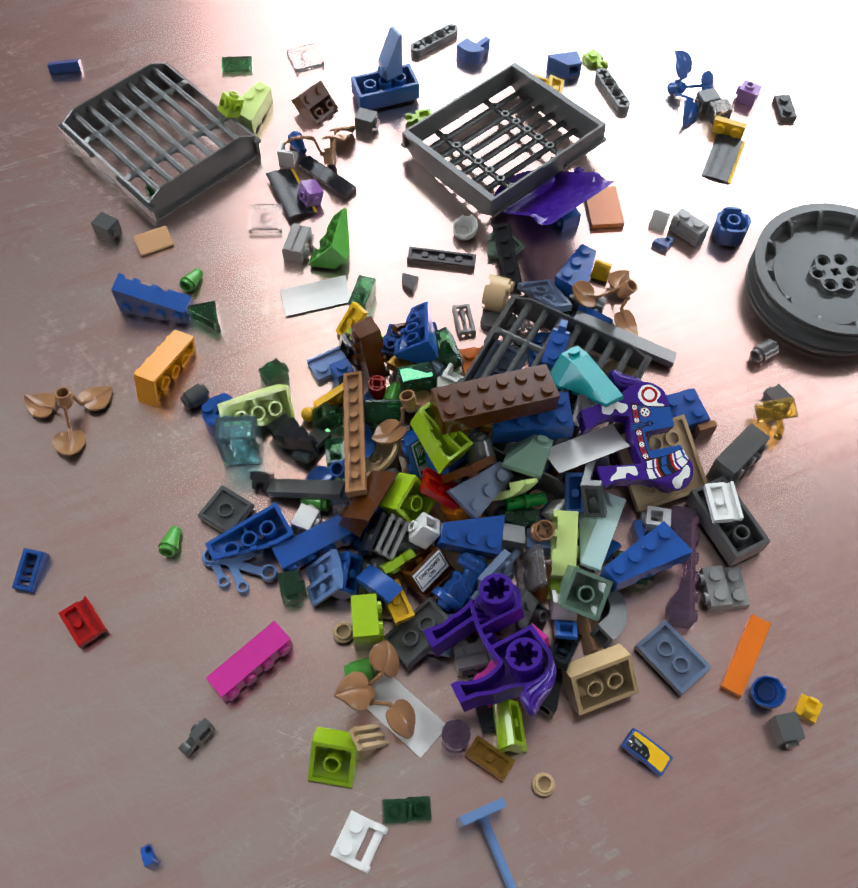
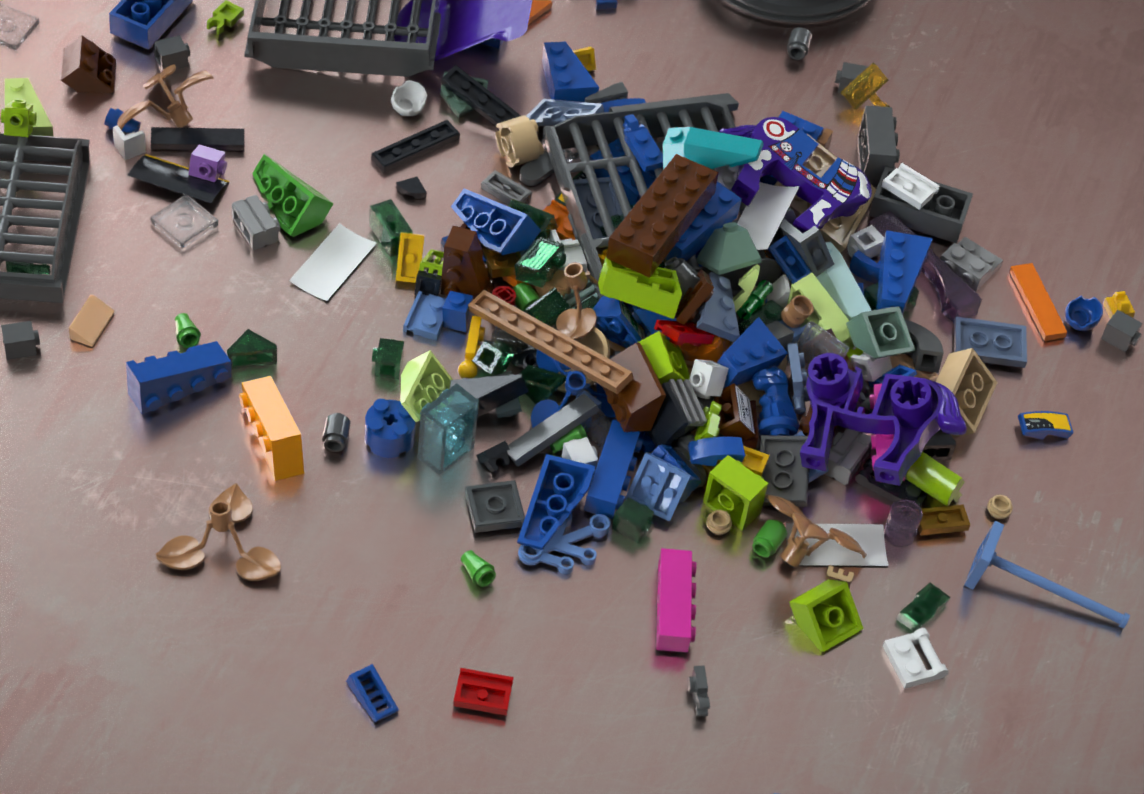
camera: 50 degrees left, 10 degrees down
medium nougat plant [572,270,638,335] -> none

